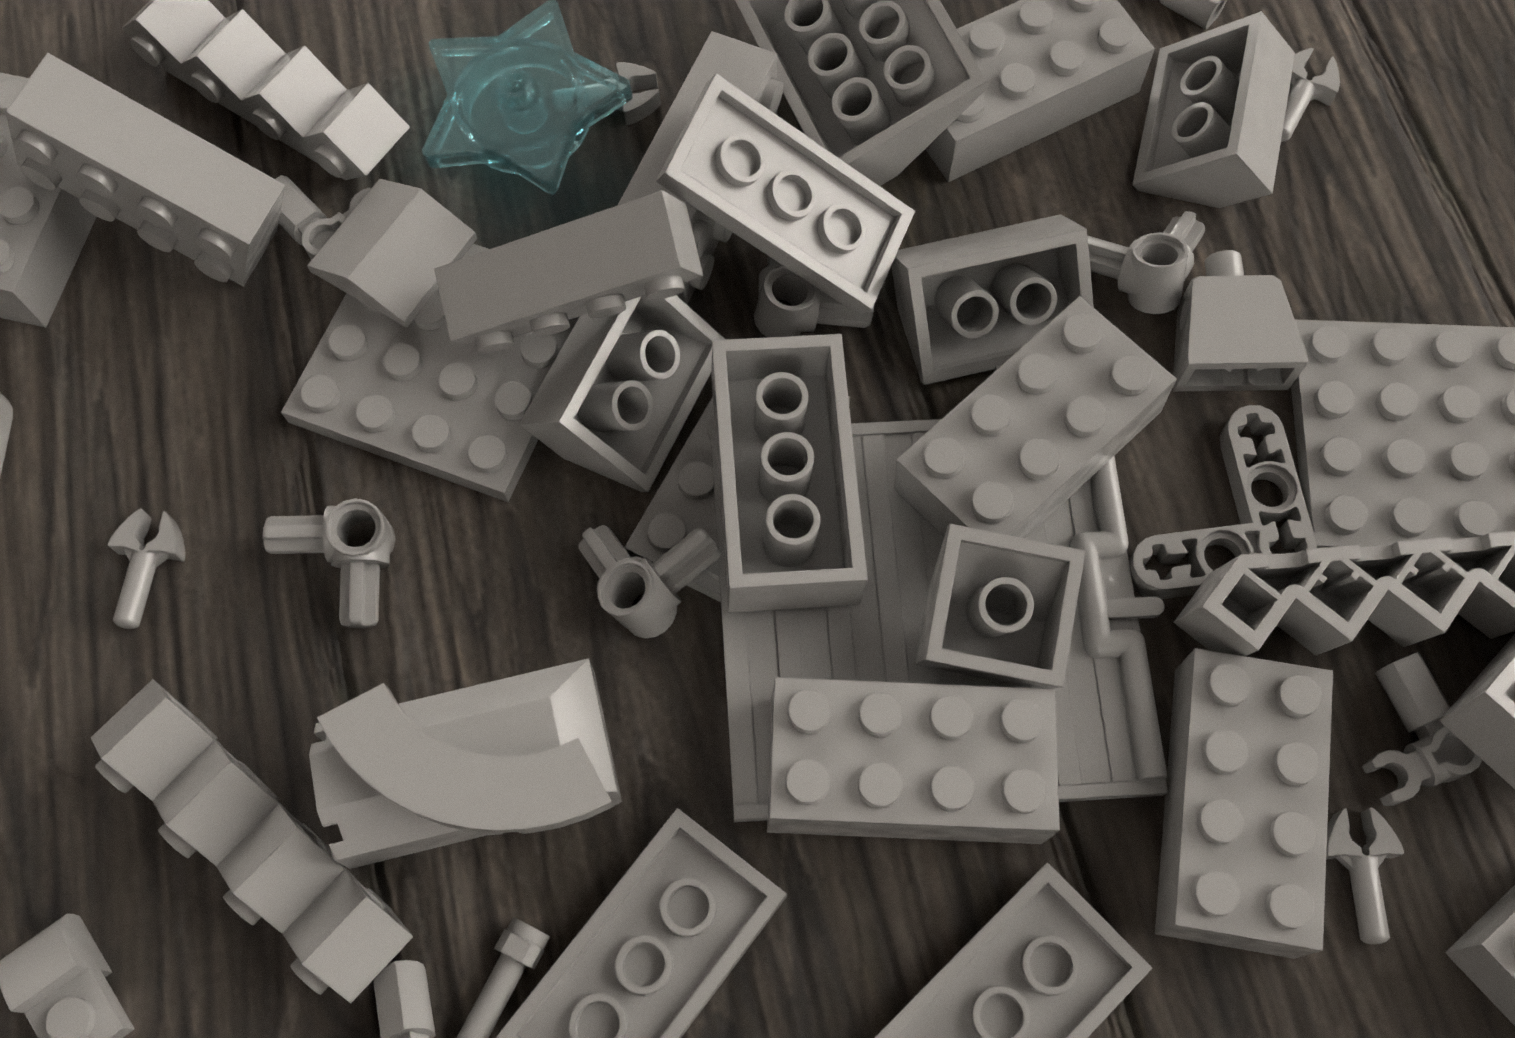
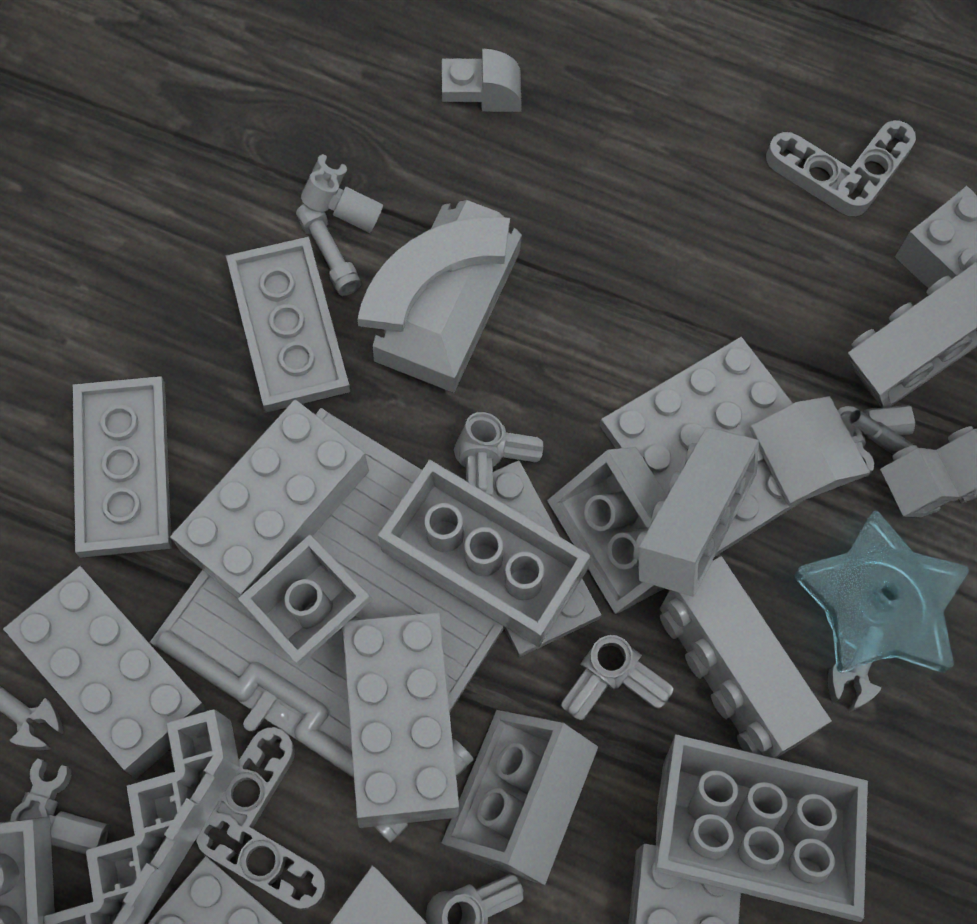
camera: 120 degrees right, 0 degrees up
light grey brick [91,679,413,1003] -> none
light grey bar [108,508,186,629] -> none
light grey axle [263,498,396,628] -> none
plate [656,73,915,316] -> none
none -> flat silver pin [849,410,913,455]

